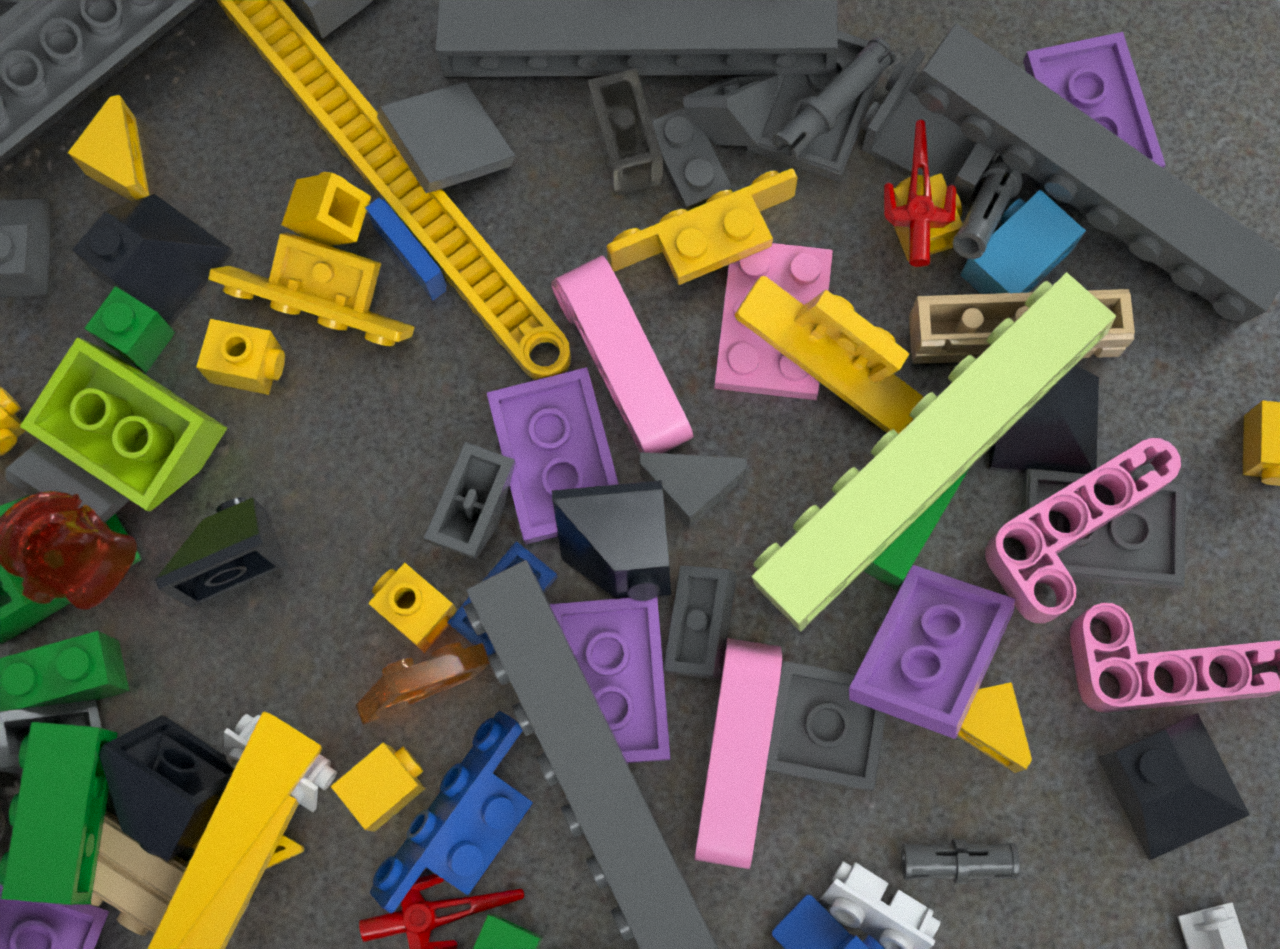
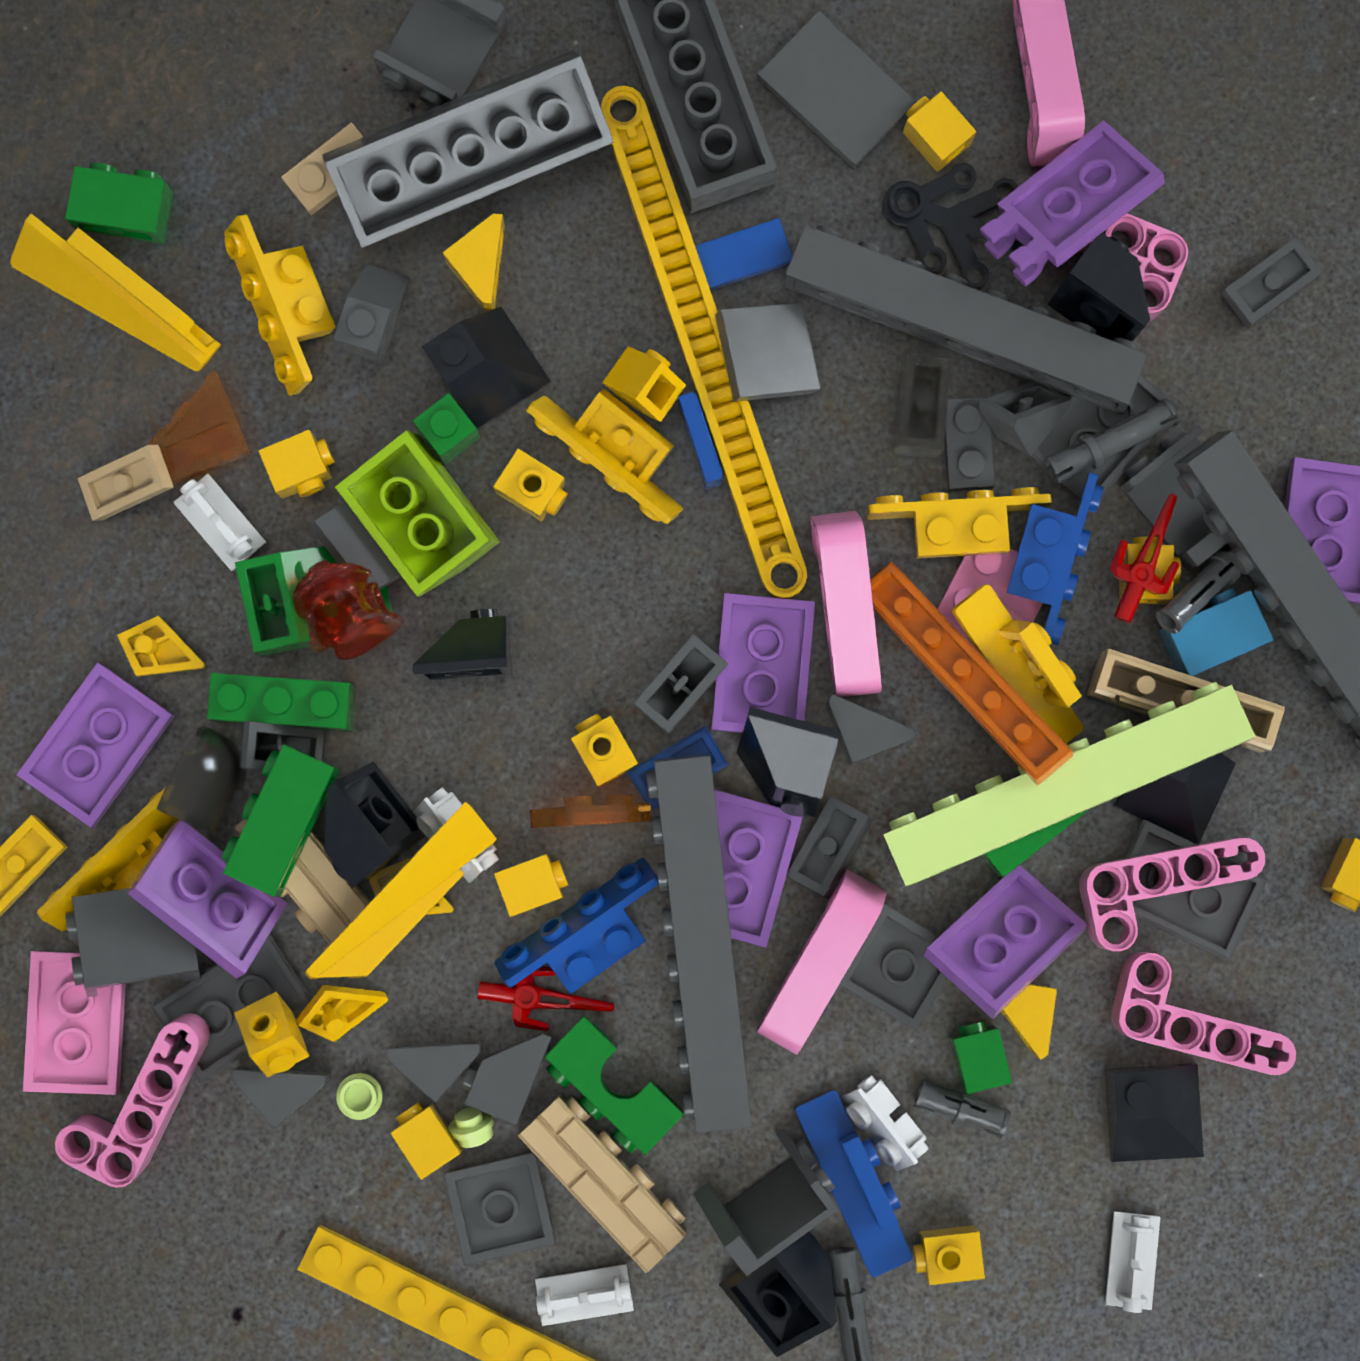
camera: 10 degrees right, 10 degrees up
none -> blue tile [695,218,793,291]
none -> orange tile [870,561,1073,786]
none -> green brick [948,1020,1013,1094]
none -> blue bracket [1007,472,1104,645]

